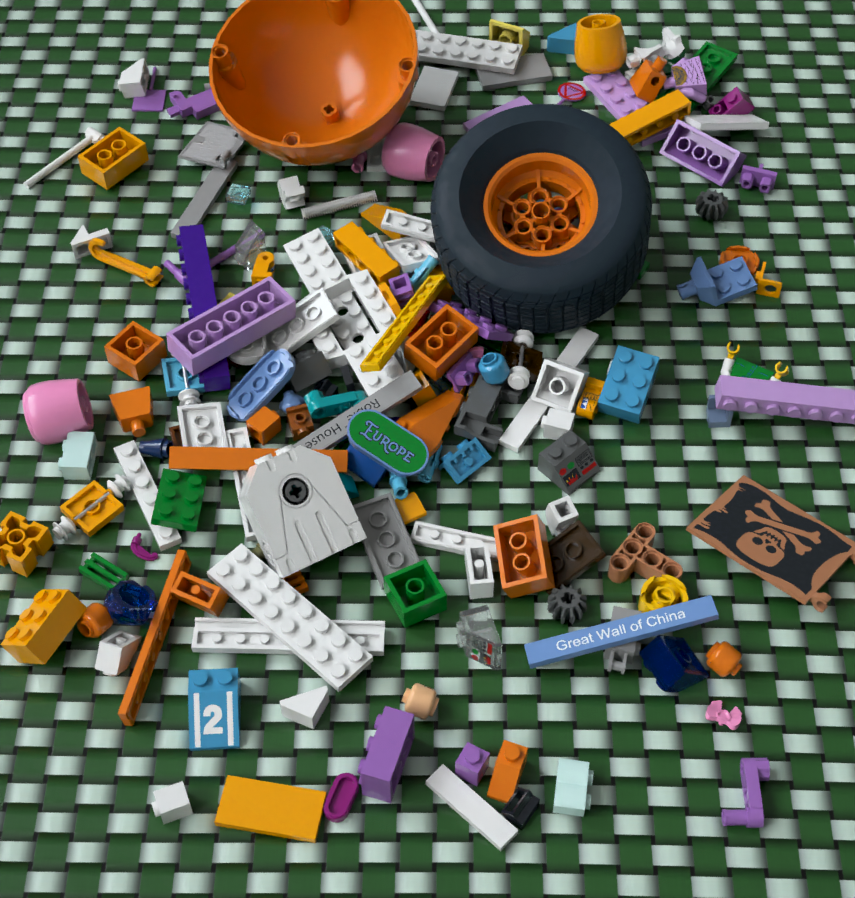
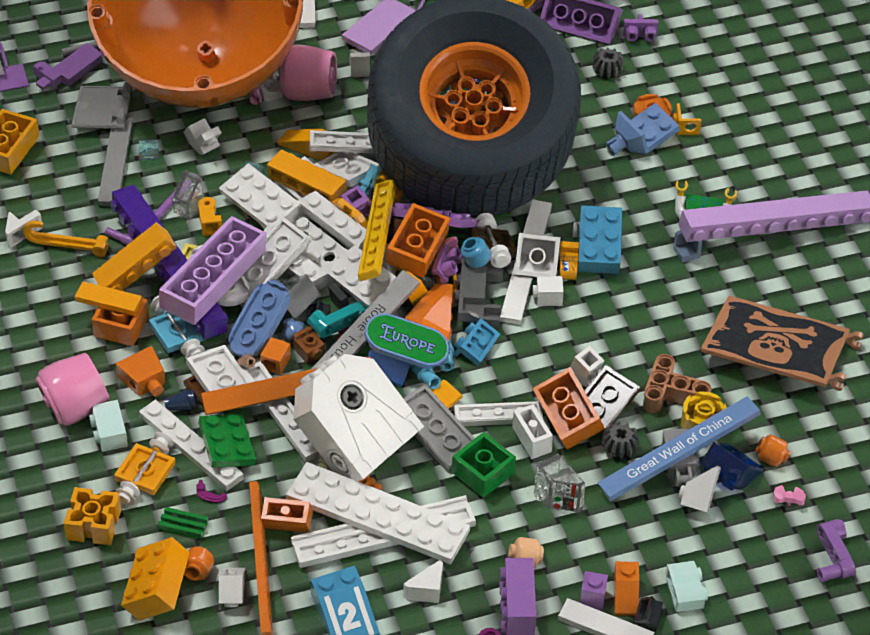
camera: 20 degrees left, 5 degrees down
clear blue helmet [103,580,158,625] -> none
white axle [301,190,378,220] -> none
dark grey slope [538,430,600,495] -> none
none -> light orange tile [75,281,143,316]
none -> light orange brick [92,222,177,291]
none -> medium nougat arm [237,353,256,367]
none -> white slope [678,466,721,512]

